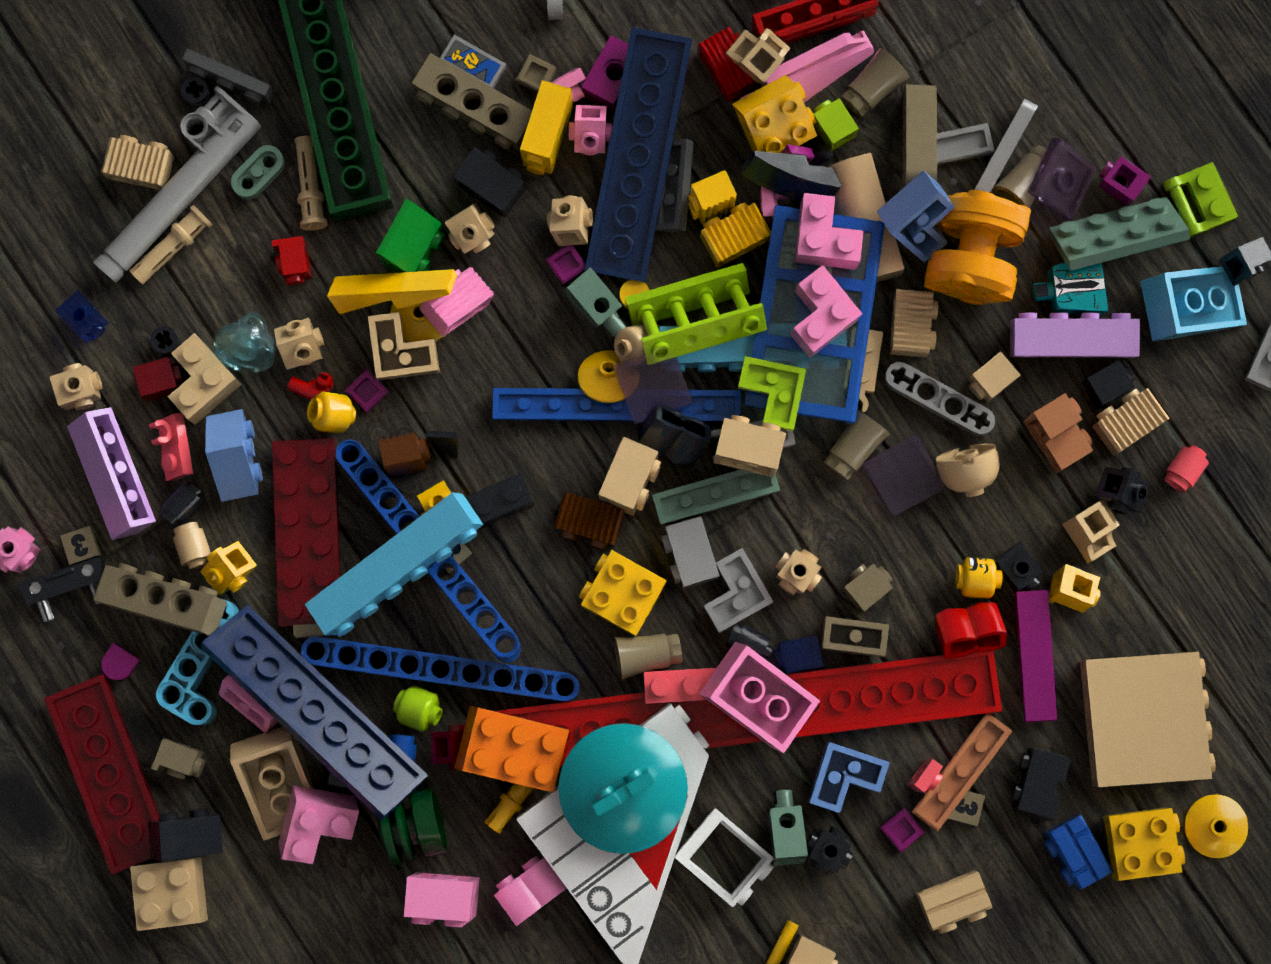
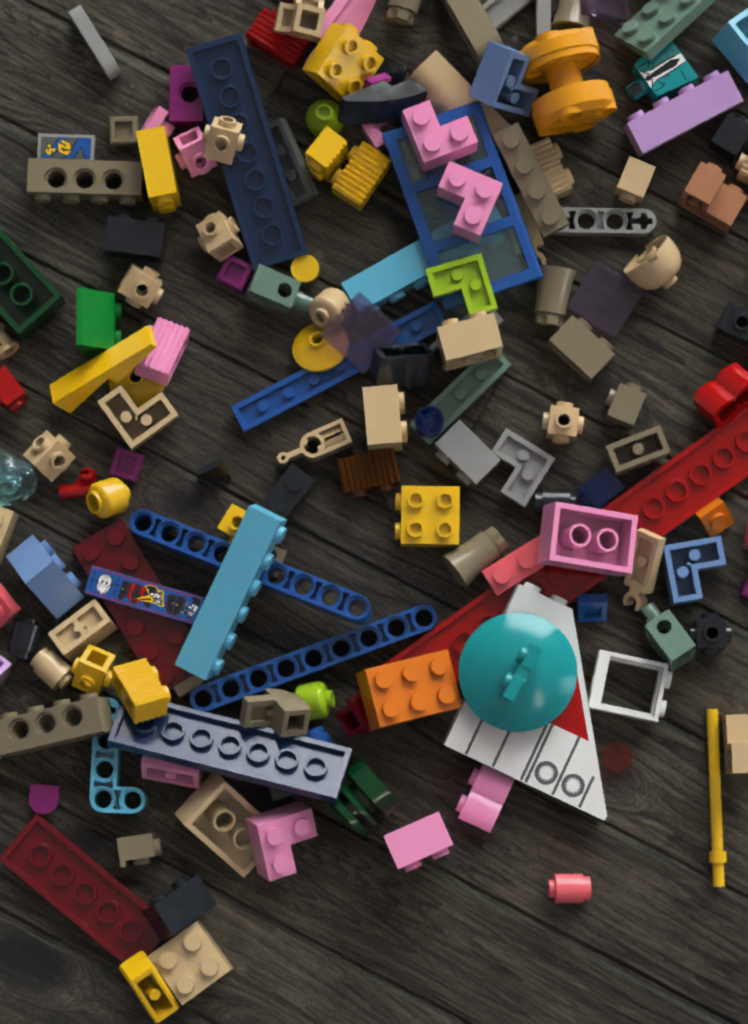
camera: 25 degrees left, 0 degrees up
reddish brown brick [379,432,431,477] -> none
yellow pin [484,783,534,834] -> none
lime fence [625,263,767,365] -> none
lime brick [813,98,859,151] -> none
yellow head [955,557,1002,599] -> none
none -> tan hinge [48,598,118,663]
none -> tile [84,565,205,625]
none -> yellow brick [112,658,171,724]
none -> yellow brick [119,951,180,1023]
none -> tan brick [202,116,246,165]
none -> dark tan brick [239,688,311,737]
none -> tan piece [277,418,353,468]
none -> lime brick [305,99,344,137]
none -> clear blue wheel [415,406,444,438]
none -> dark tan plate [492,122,570,238]
none -> dark tan brick [547,315,615,384]
none -> blue plate [576,593,608,622]
none -> clear red tile [602,742,632,772]
none -> tan plate [623,528,666,611]
none -> orange plate [695,497,735,537]

